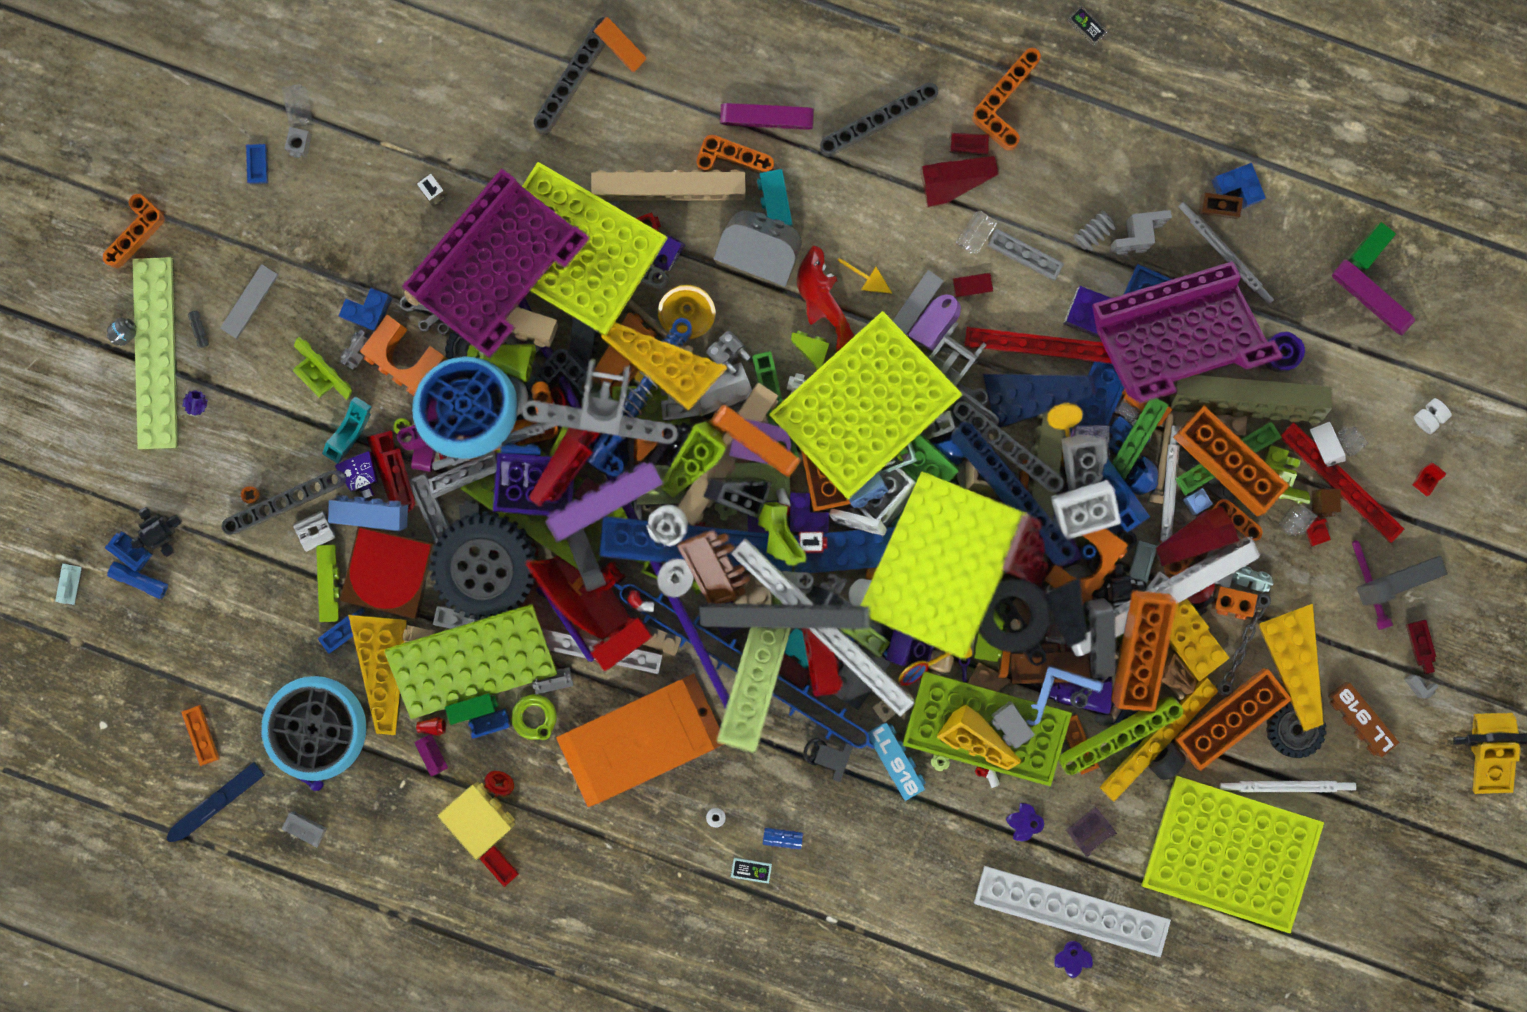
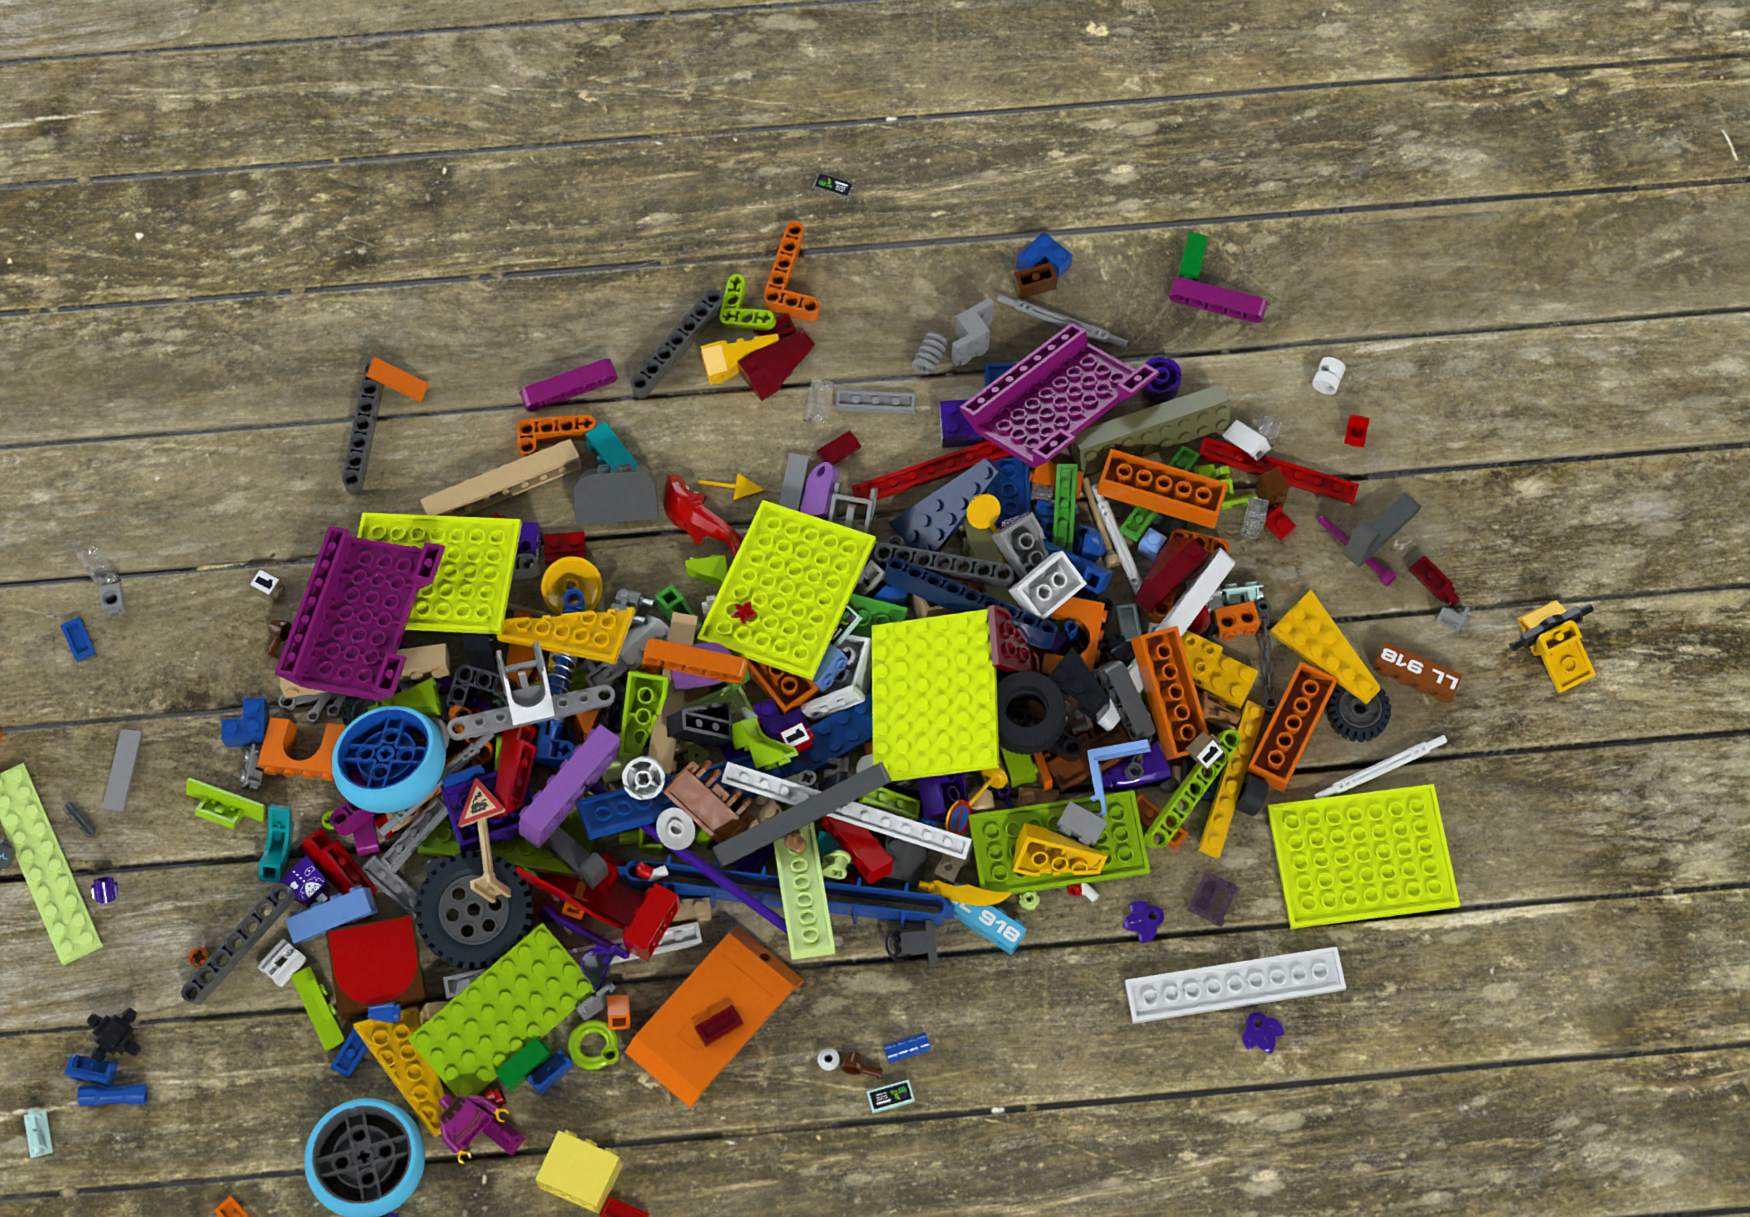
camera: 25 degrees left, 20 degrees down
red gear [484,771,514,798] -> none
none -> reddish brown bar [265,620,292,658]
none -> blue cone [368,1002,401,1024]
none -> magenta torso [439,1094,509,1164]
none -> tan piece [458,778,511,903]
none -> red plate [544,531,586,565]
none -> hat [581,942,621,994]
none -> orange brick [607,994,630,1030]
none -> dark red tile [694,1005,743,1047]
none -> yellow wedge [700,334,779,385]
none -> lime beam [719,274,776,330]
none -> red plant [731,602,756,624]
none -> medium nougat piece [784,833,806,855]
none -> yellowish green piece [820,850,851,882]
none -> reddish brown bar [841,1051,883,1079]
none -> yellow sword [918,880,1011,906]
none -> brick [1185,731,1225,770]

